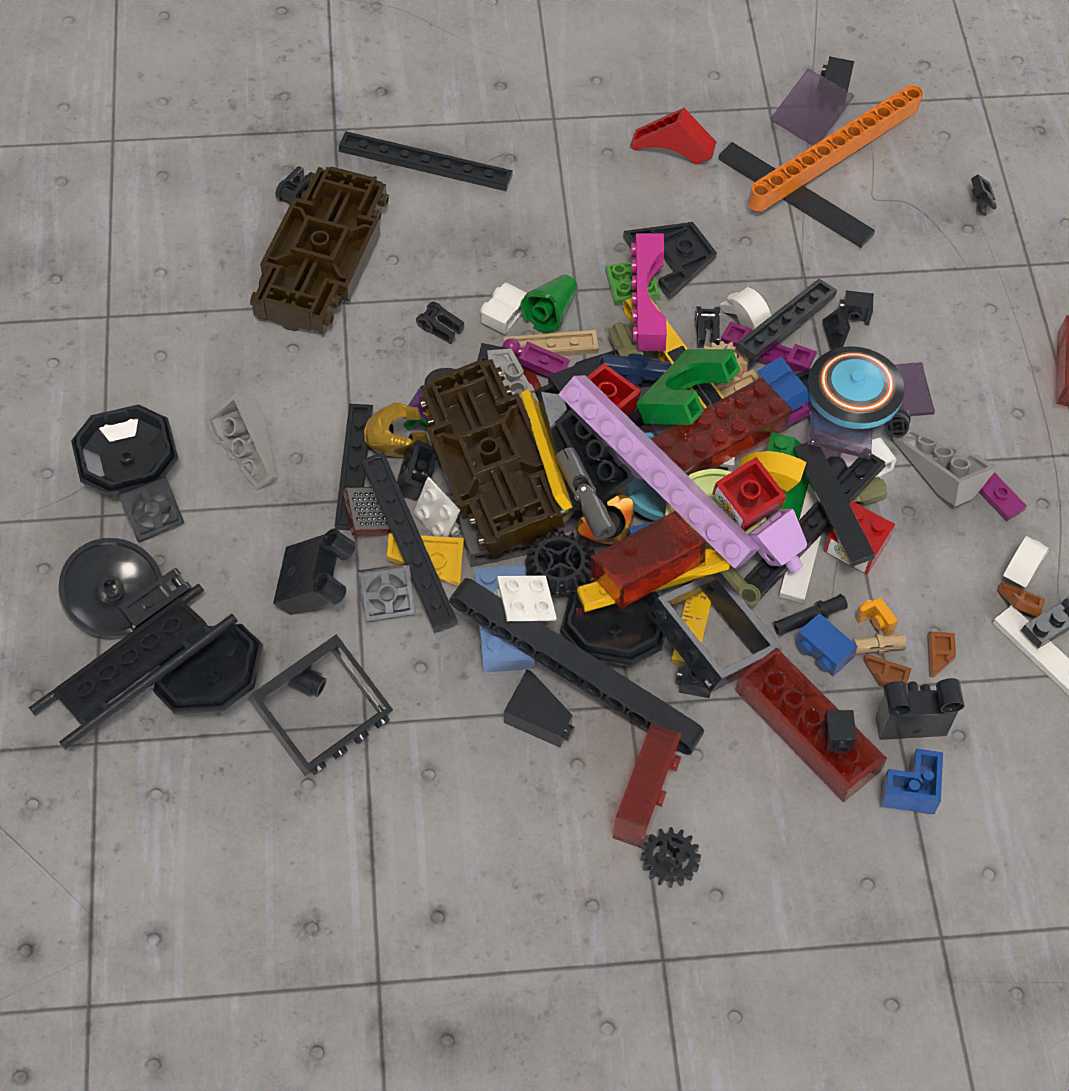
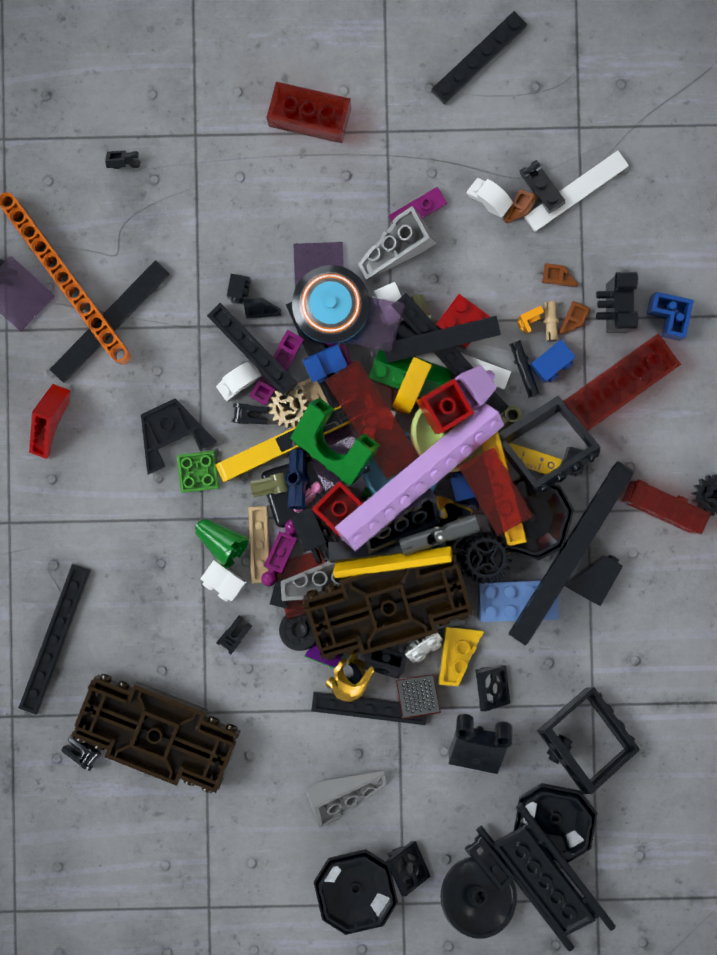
camera: 80 degrees left, 30 degrees up
black tile [361,452,458,633] -> none
white hinge [494,576,557,621] -> none
dark pink arch [631,234,667,351] -> none
black brick [823,710,857,753] -> none
black wheel [885,407,911,437] -> none

